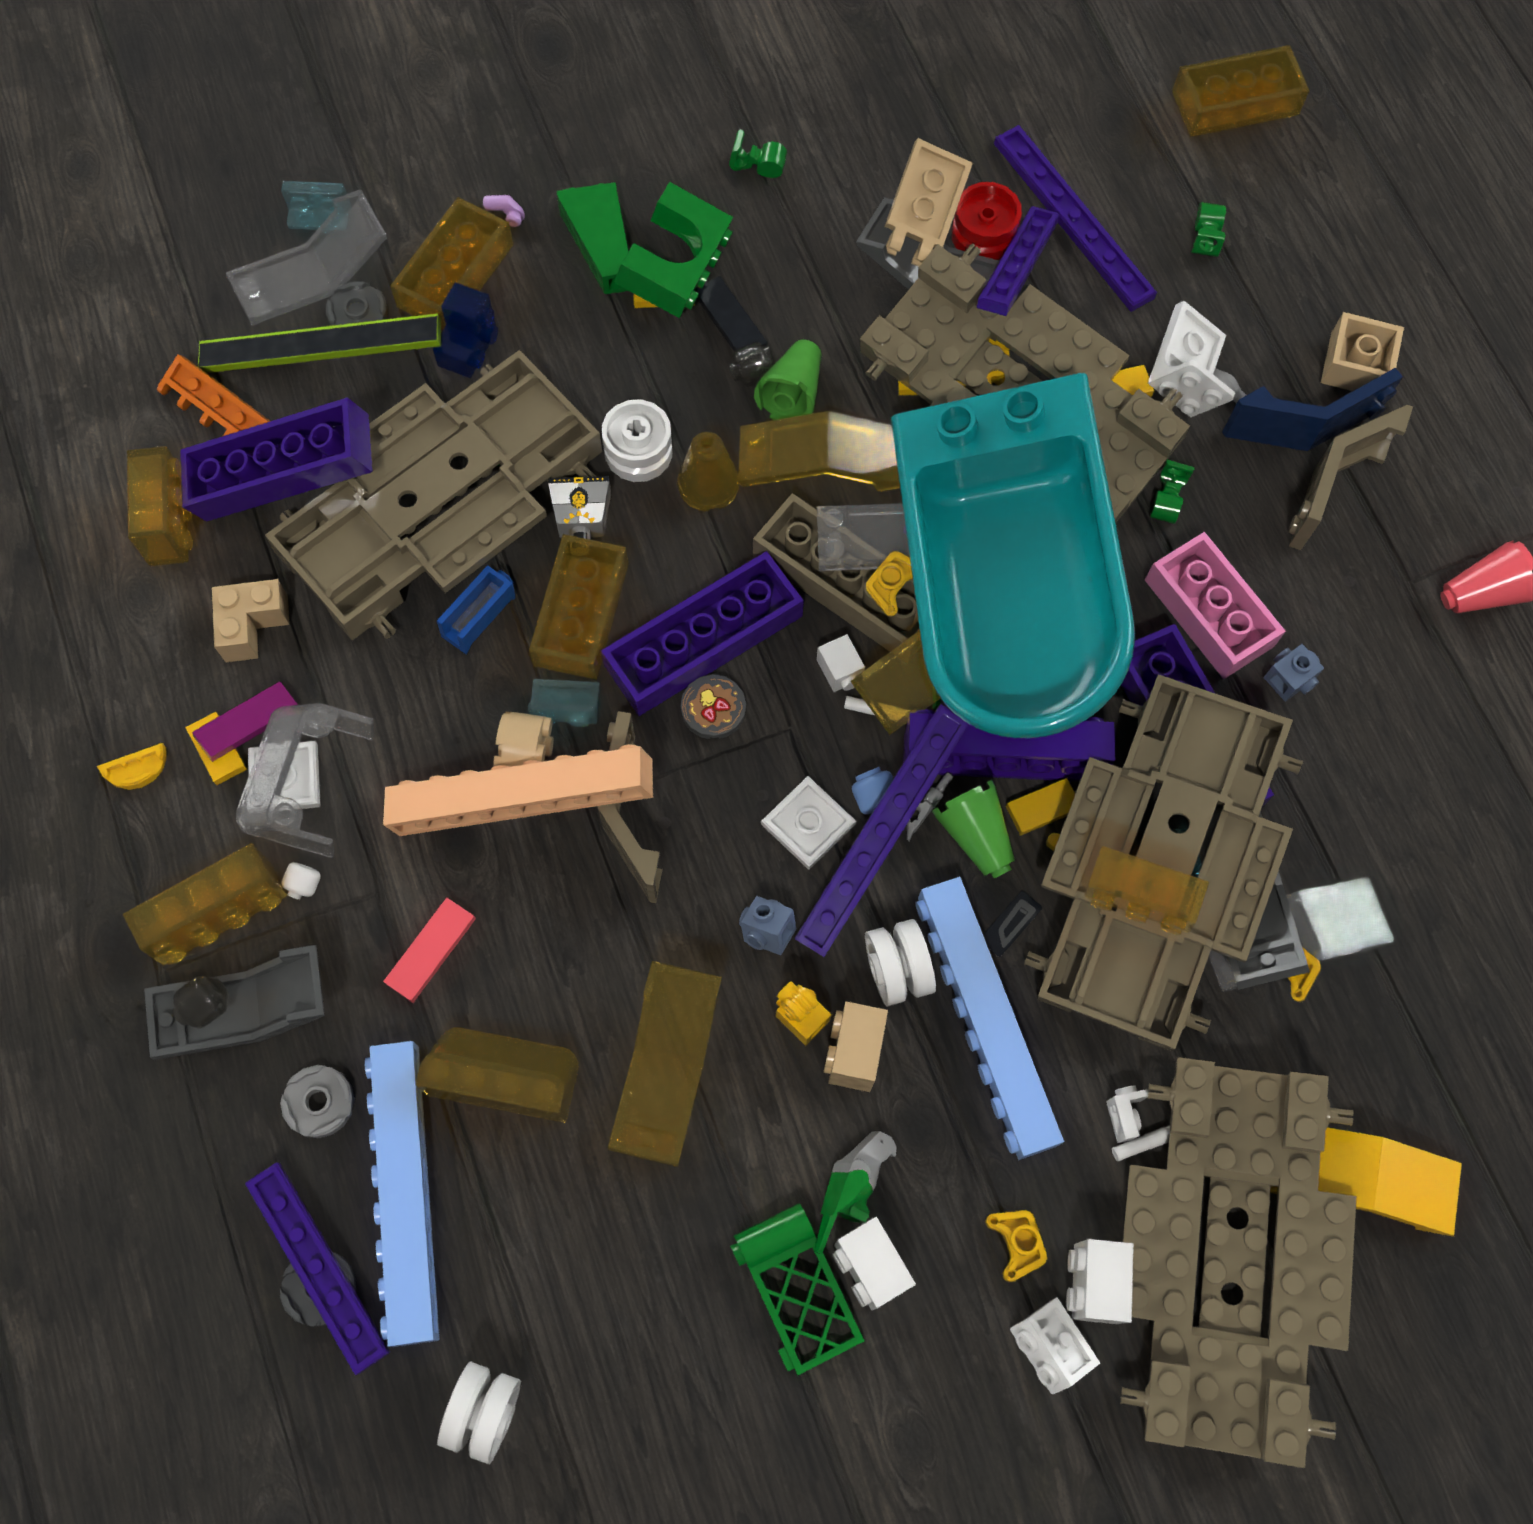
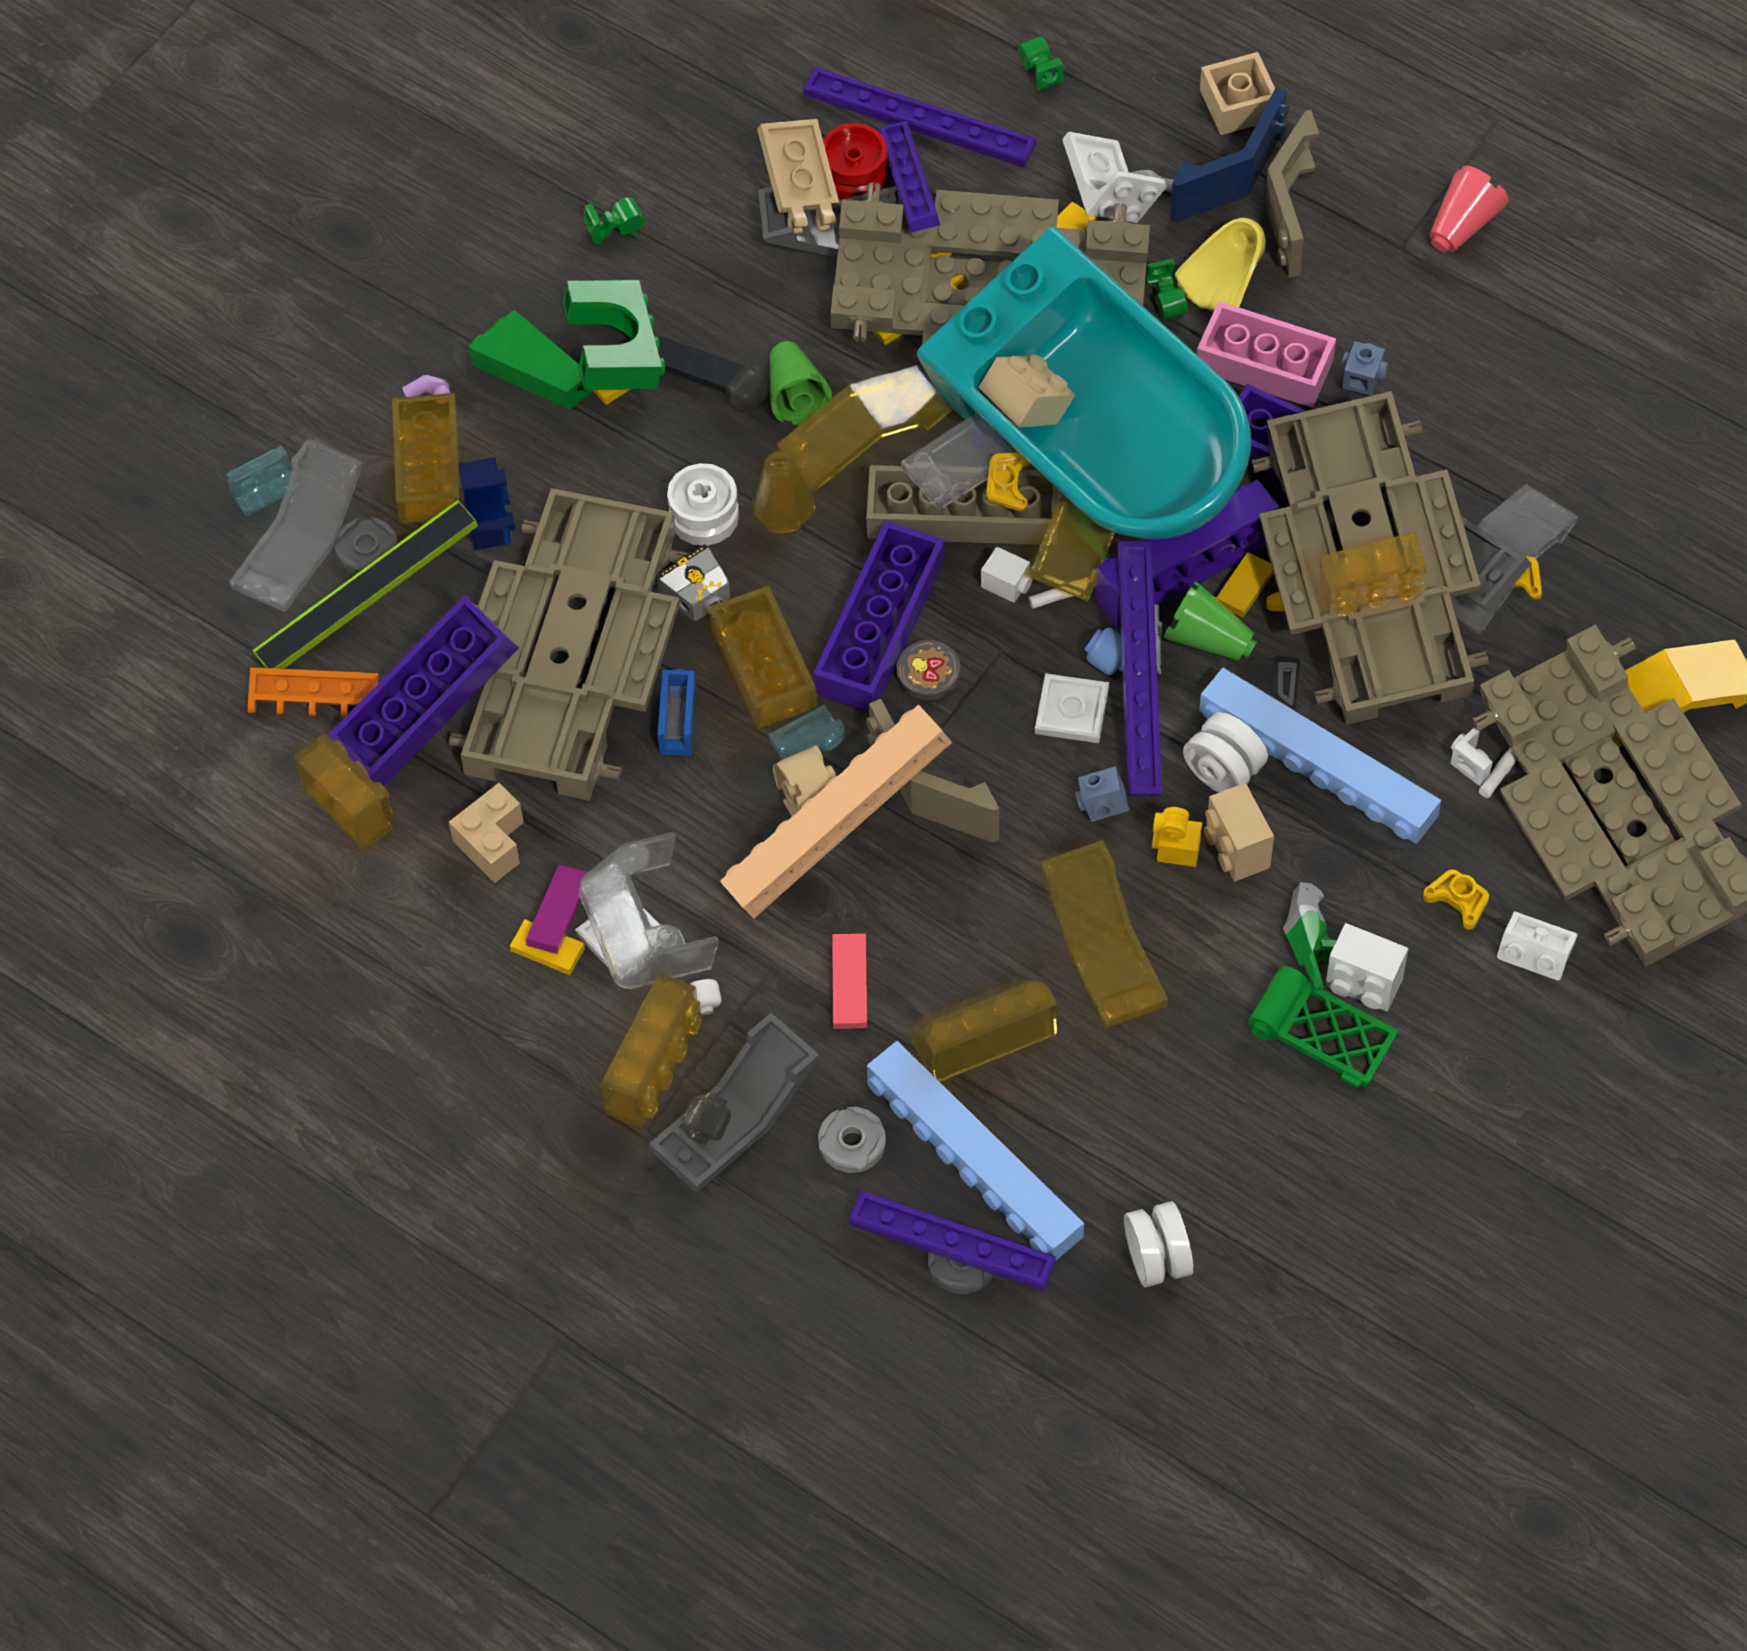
camera: 30 degrees left, 10 degrees down
yellow tile [97,743,167,790] -> none
white brick [1066,1239,1133,1324] -> none
none -> tan brick [979,355,1075,428]
none -> light yellow hair [1175,217,1266,311]

